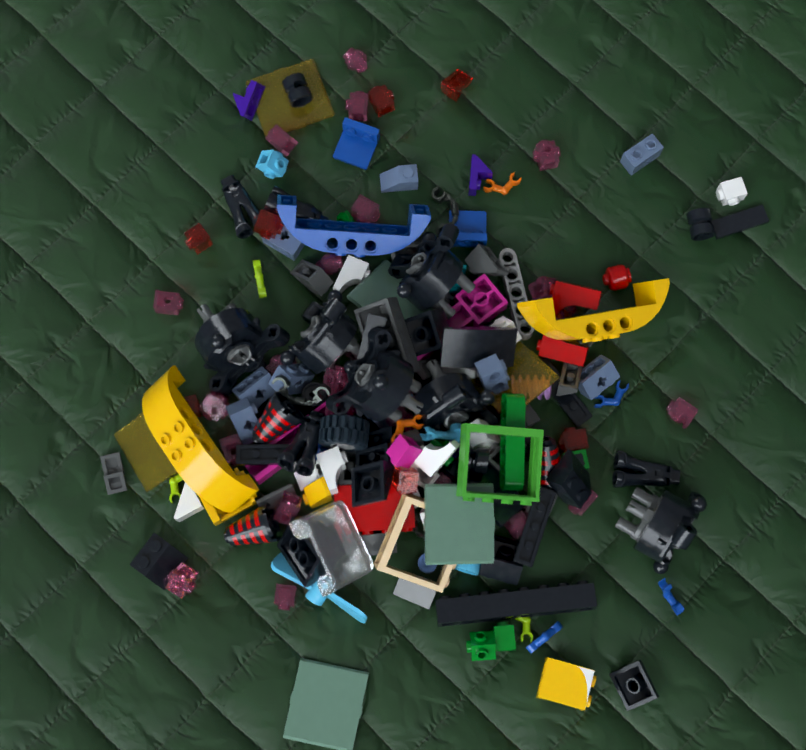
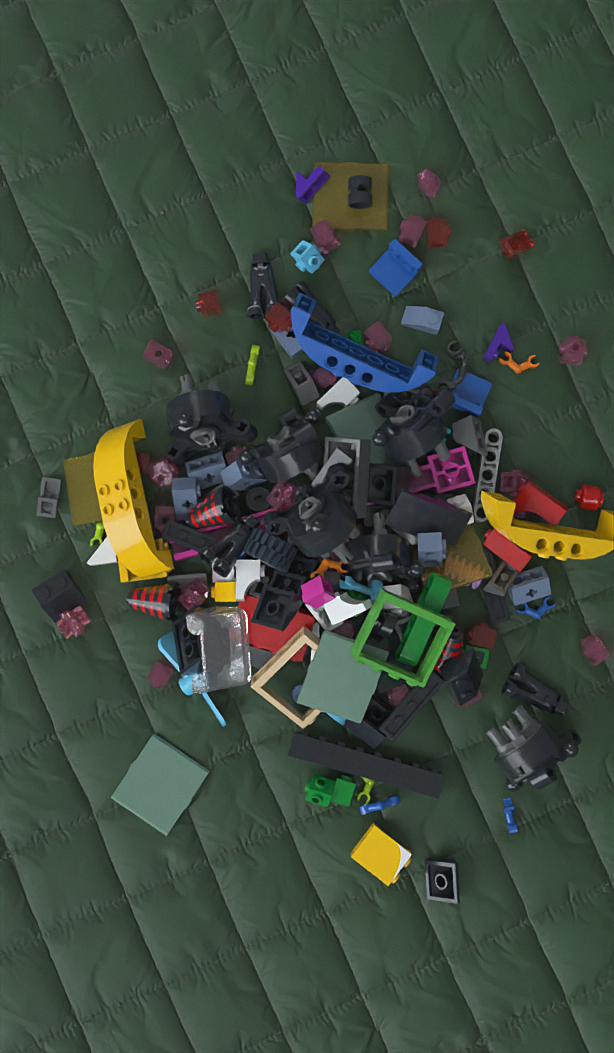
camera: 20 degrees right, 10 degrees up
pearl dark grey piece [272,375,332,406] -> none
clear red brick [392,466,419,495] -> none
slope [393,578,437,610] -> none

